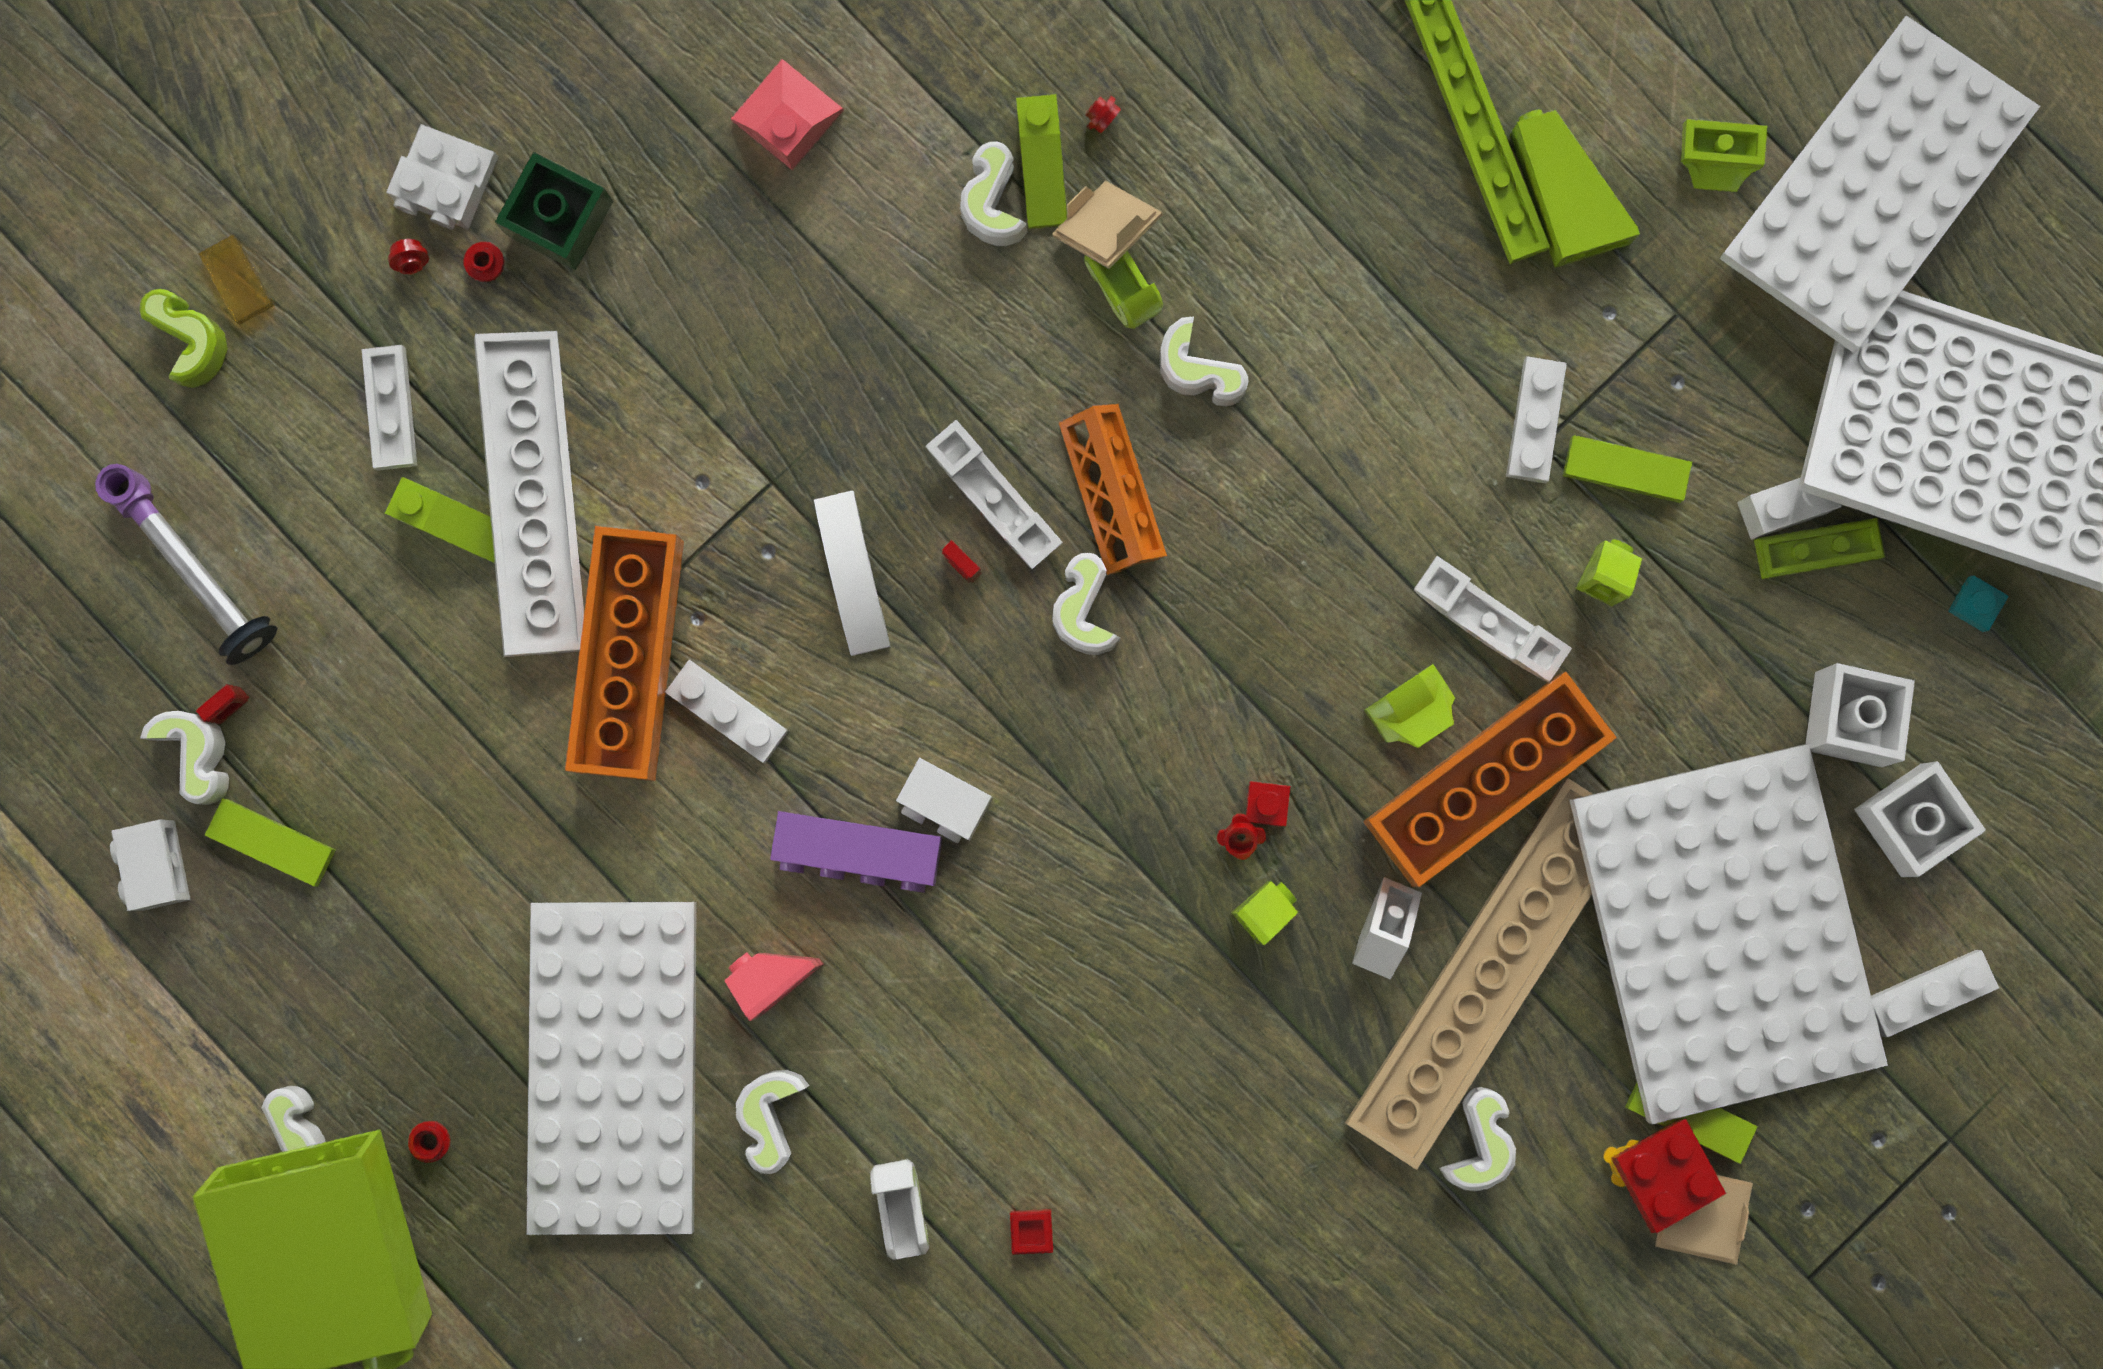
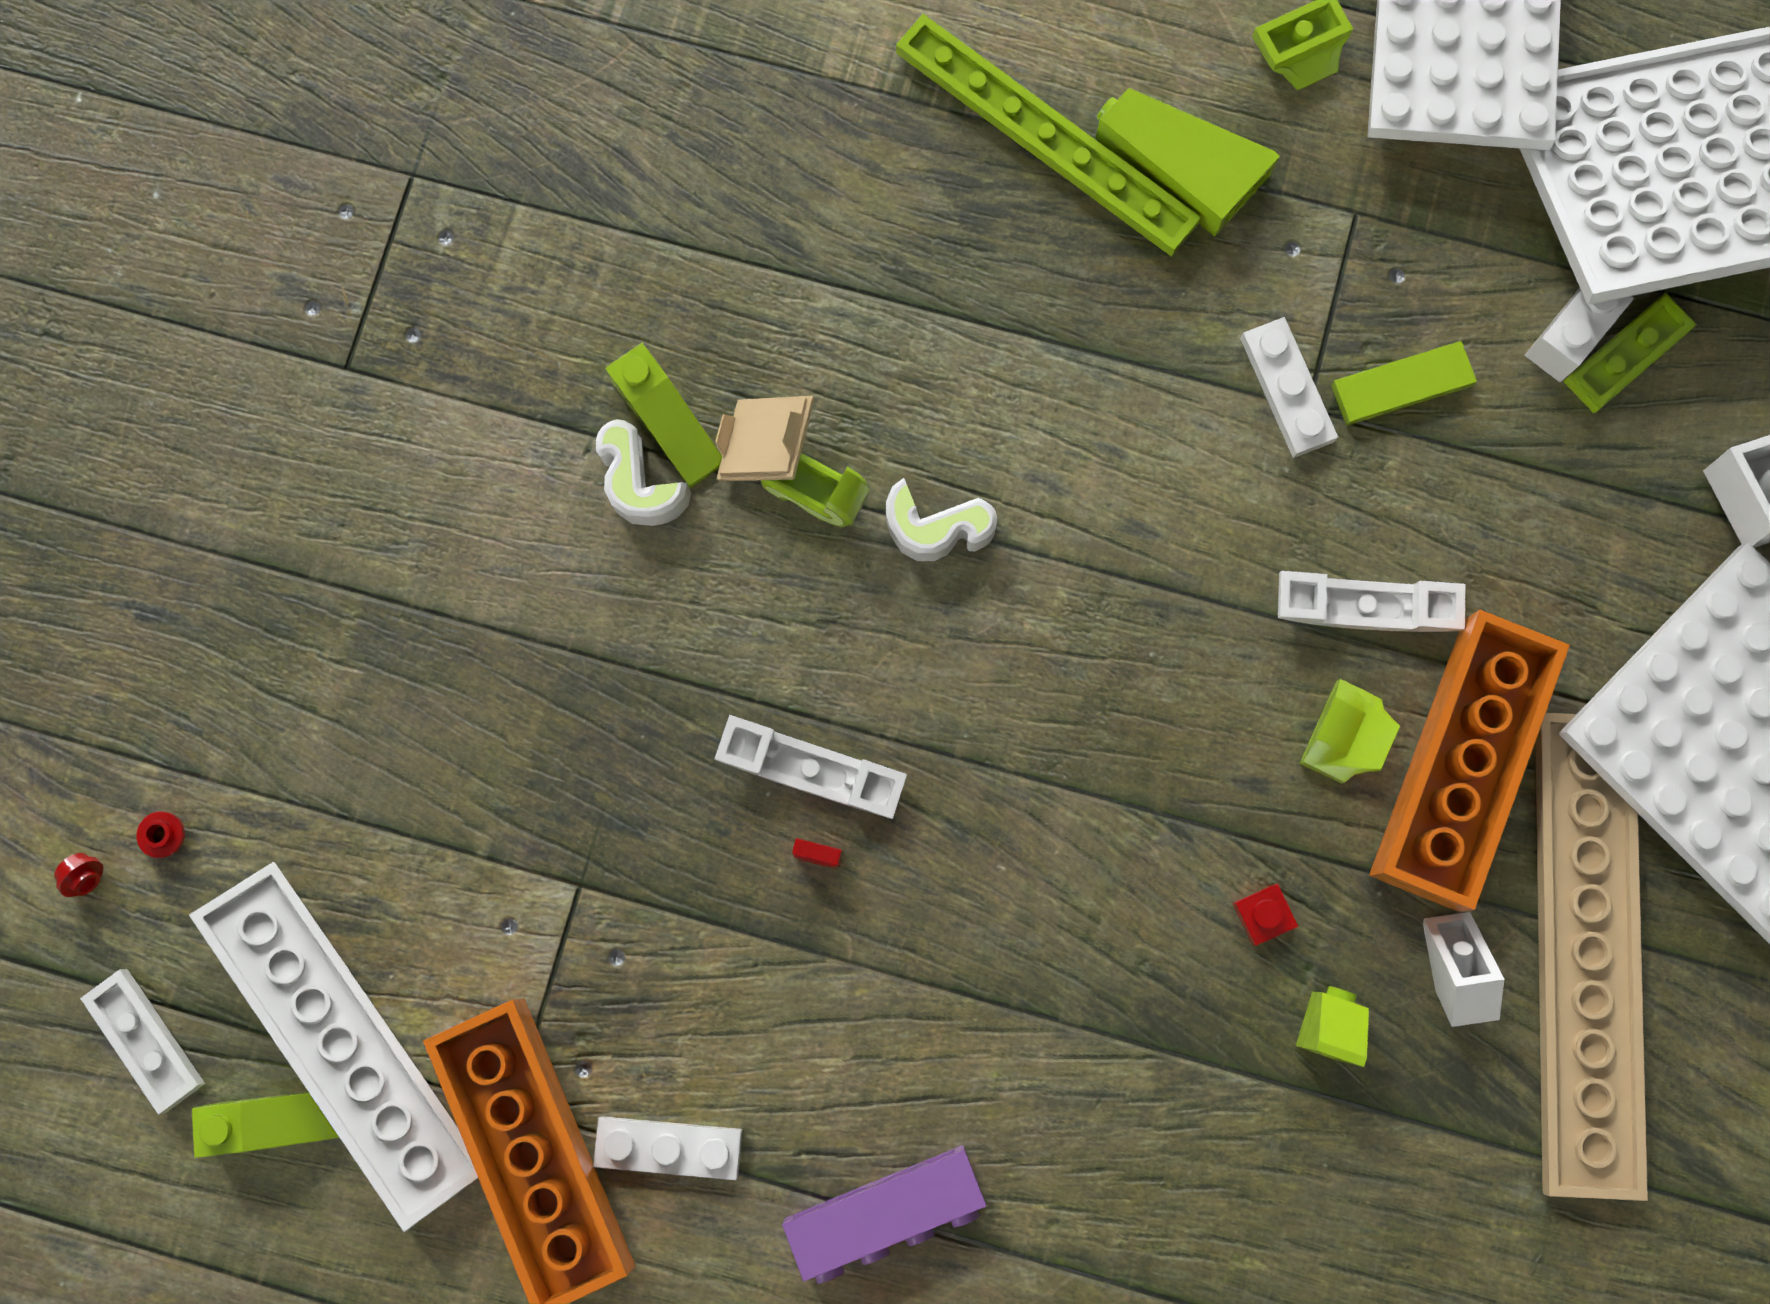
camera: 30 degrees left, 5 degrees down
white plate [386,124,498,230] -> none
dark green brick [495,152,614,271] -> none
coral slope [731,59,843,170] -> none
white slope [814,491,891,656] -> none
white brick [896,758,993,843] -> none
animal [1053,553,1120,655] -> none
orange fence [1059,404,1167,575] -> none
red plate [1085,95,1121,134] -> none
red plate [1217,814,1266,860] -> none
white animal [1439,1087,1516,1191] -> none
lime slope [1575,539,1642,607] -> none

